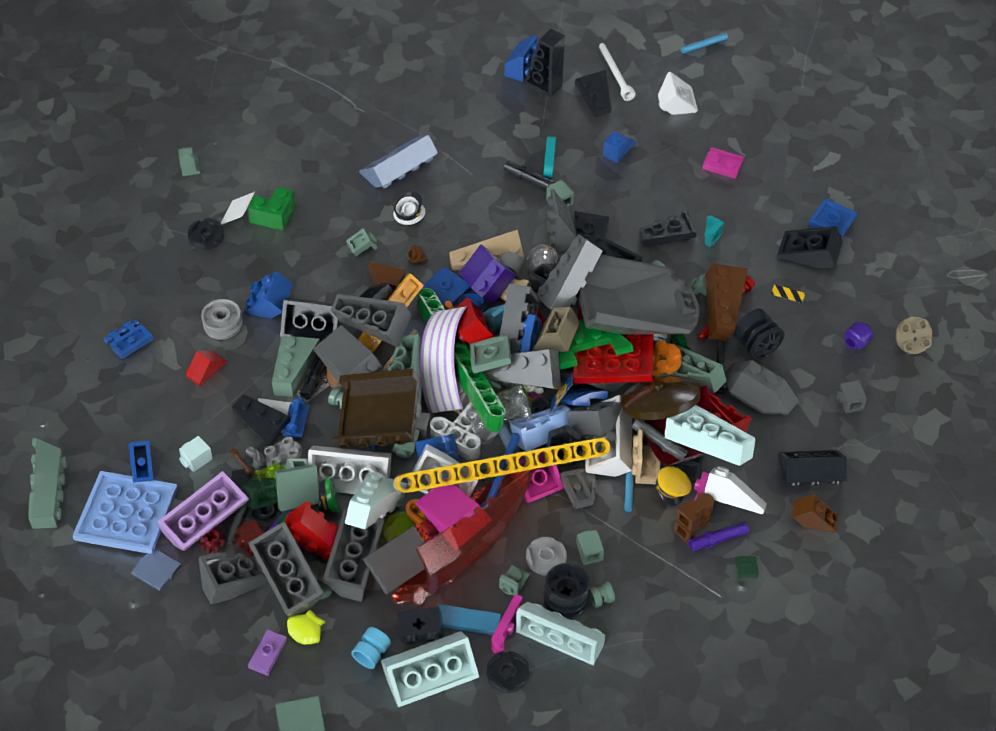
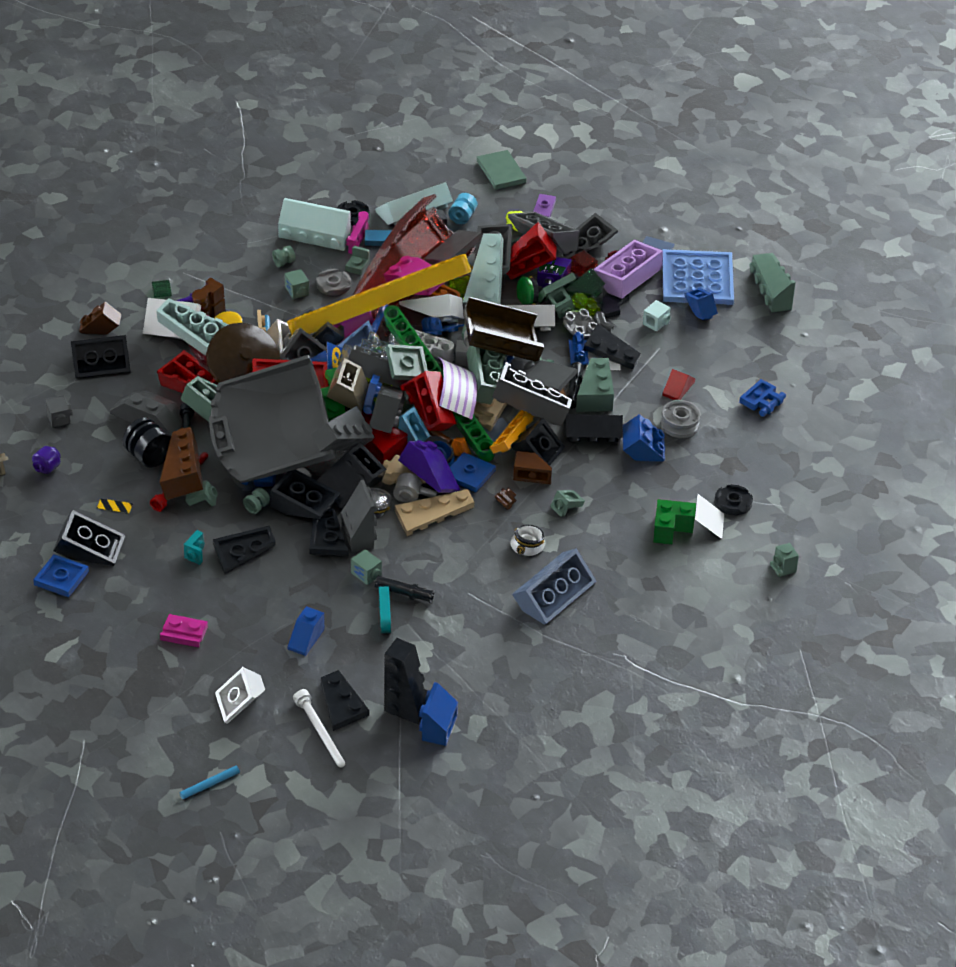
camera: 170 degrees right, 10 degrees down
reddish brown hinge [230,448,253,475] -> none
black wheel [544,563,590,620] -> none

